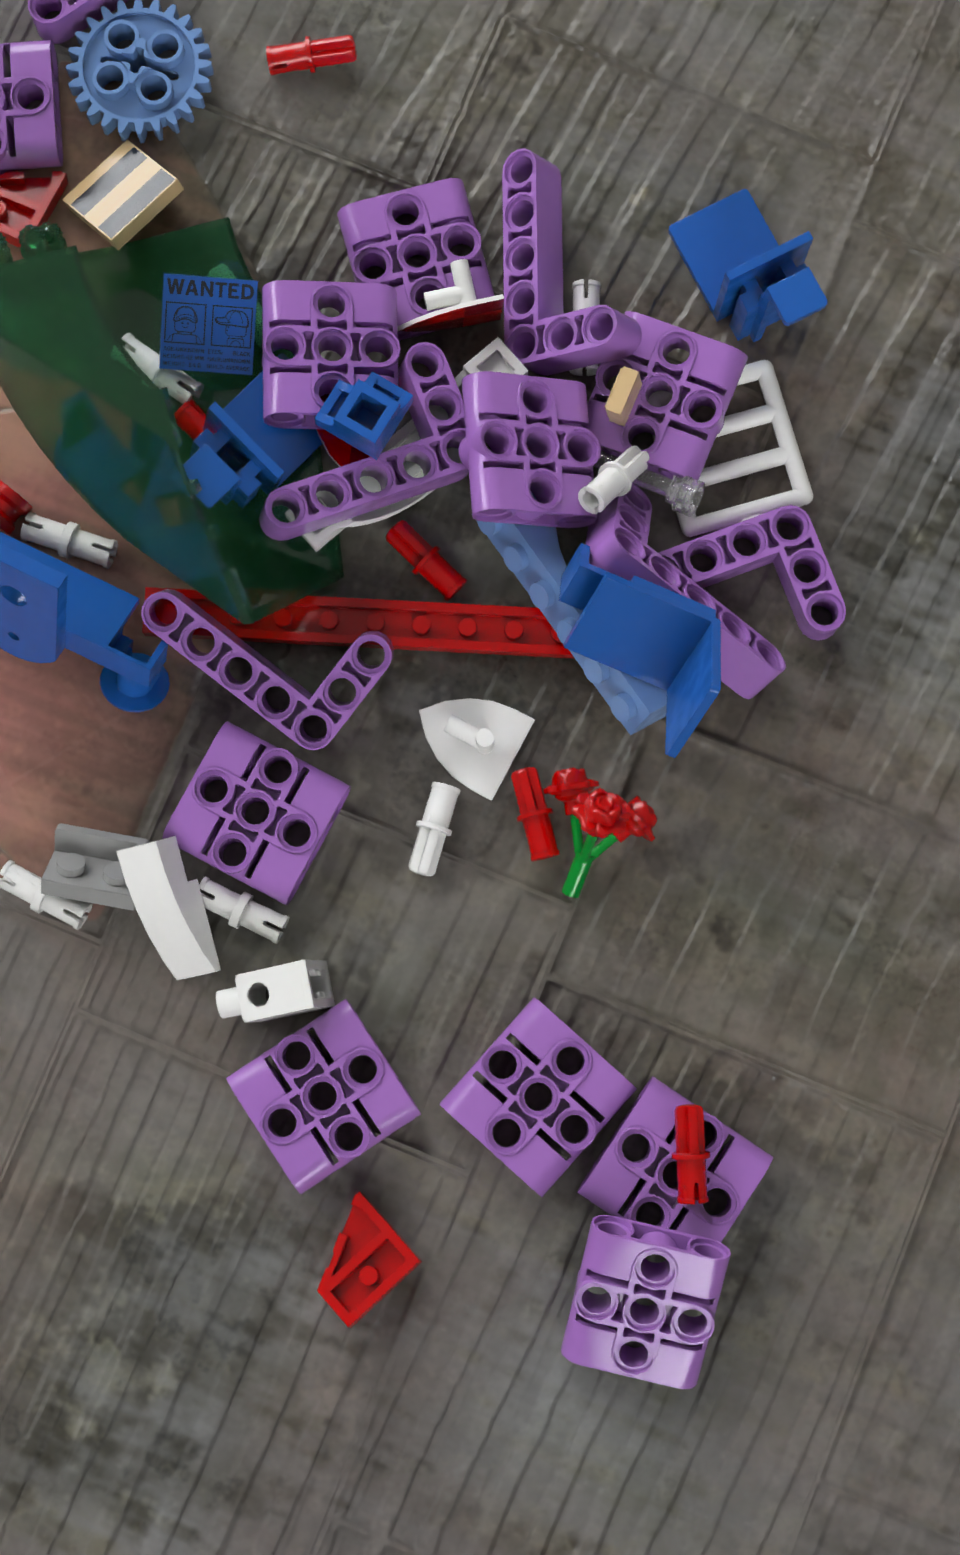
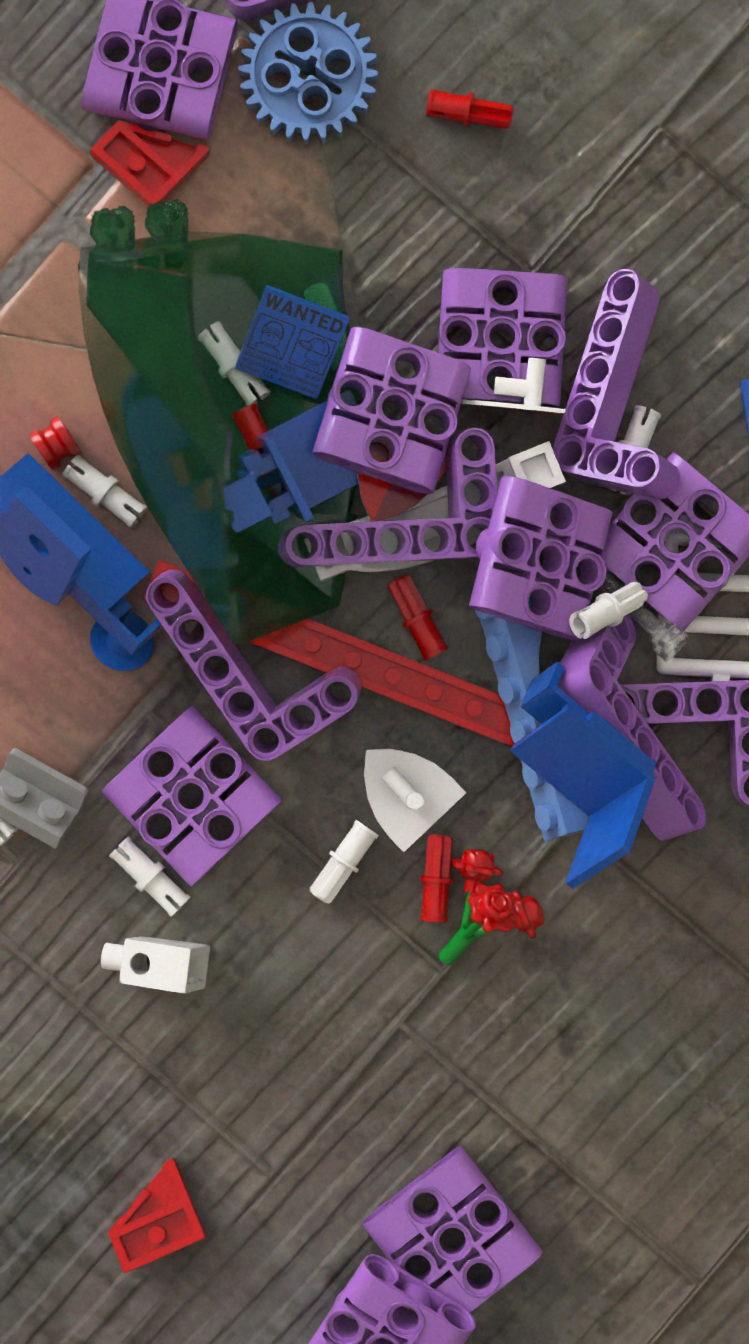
camera: 20 degrees right, 5 degrees up
tile [62,140,184,250] -> none
white slope [116,836,221,980] -> none
medium lavender connector [226,999,421,1194] -> none
blue brick [315,371,413,460] -> none
medium lavender connector [439,997,637,1197] -> none
tan tile [604,366,642,427] -> none
red axle [671,1104,710,1204] -> none

